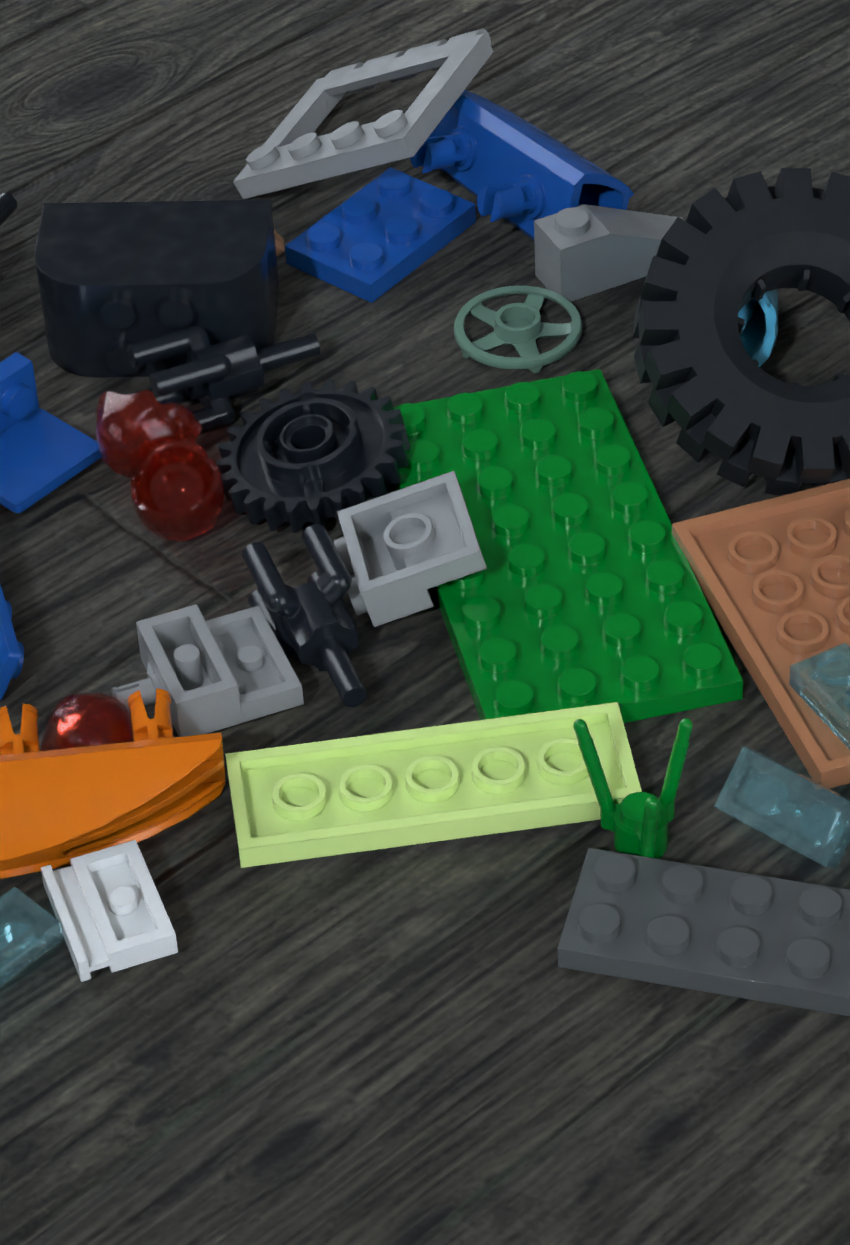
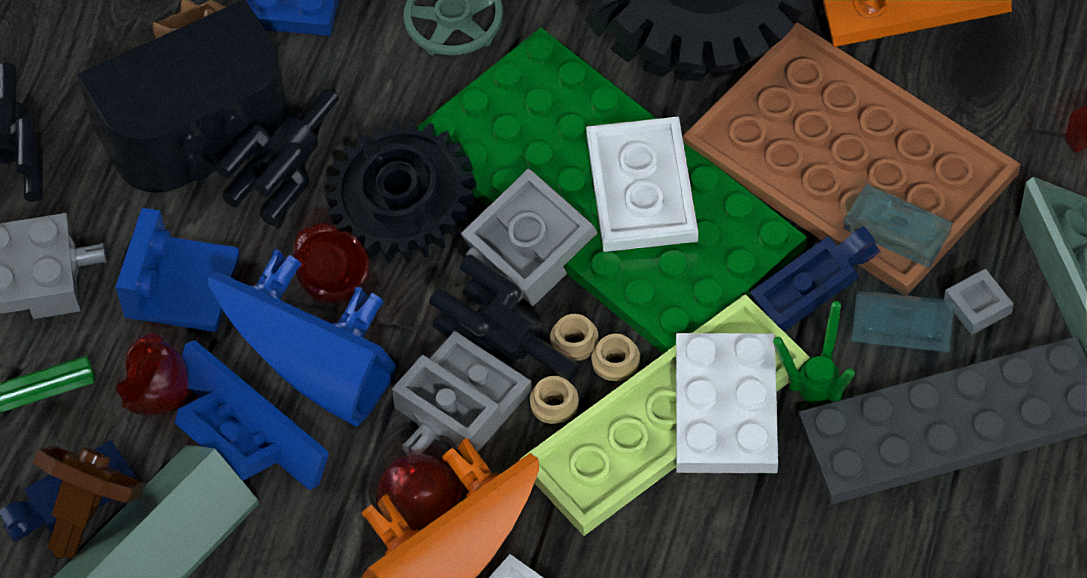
camera: 30 degrees left, 15 degrees up
clear red hair [96,390,202,478] -> none
none -> blue piece [208,249,397,427]
none -> tan plate [530,376,579,424]
none -> tan plate [550,314,599,361]
none -> white tile [586,117,698,252]
none -> tan plate [591,334,640,381]
none -> white plate [676,333,778,473]
none -> dark blue plate [751,226,880,331]

